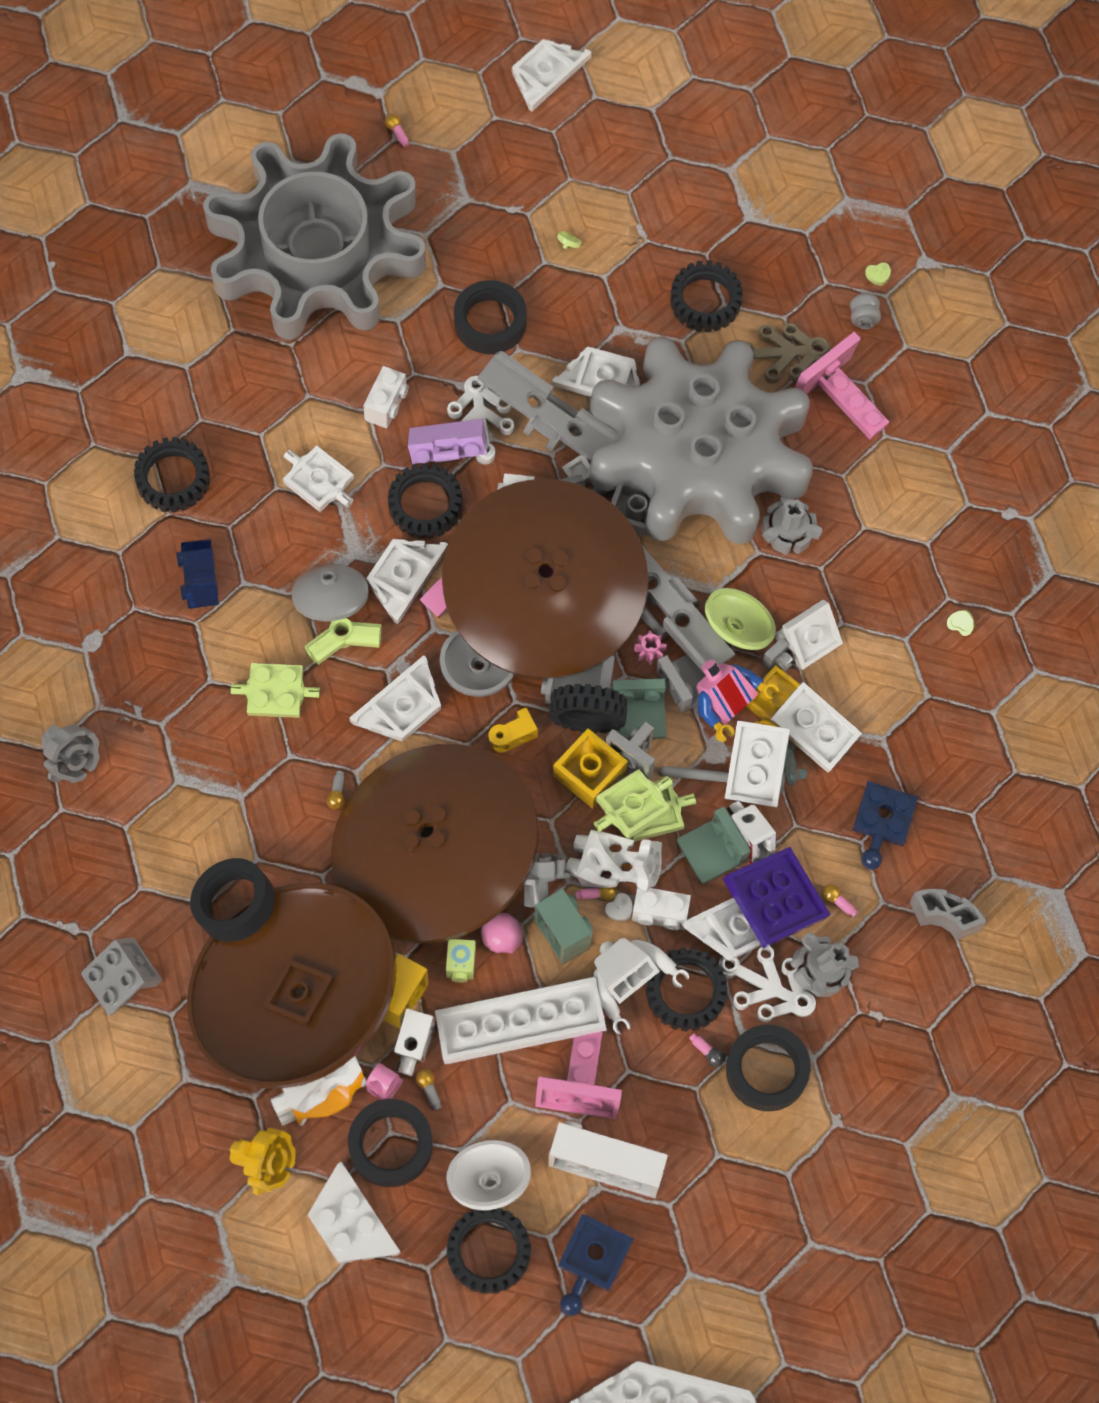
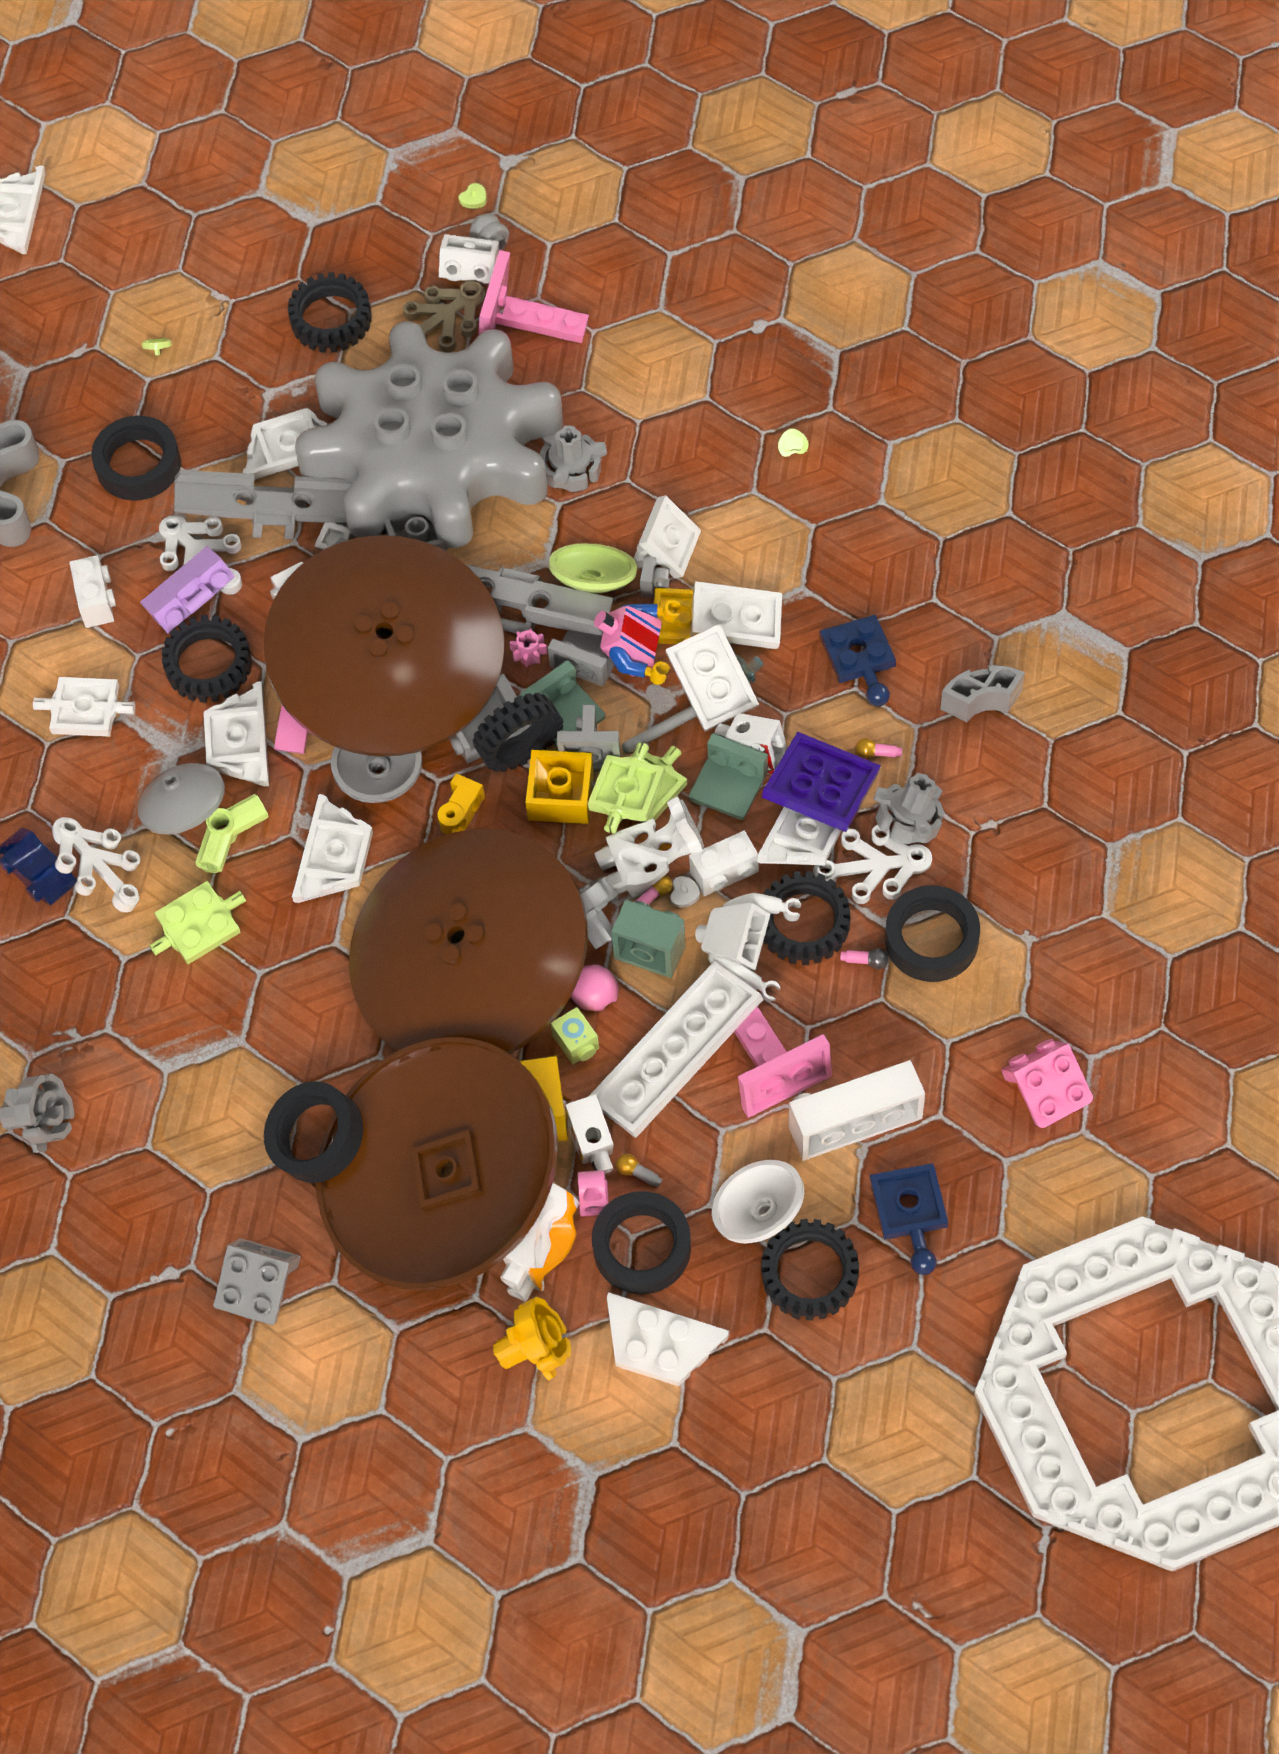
camera: 30 degrees left, 5 degrees down
piece [326,771,345,810] -> none
none -> white plant [52,817,141,912]
none -> white brick [439,234,499,285]
none -> bright pink bracket [1001,1039,1093,1128]

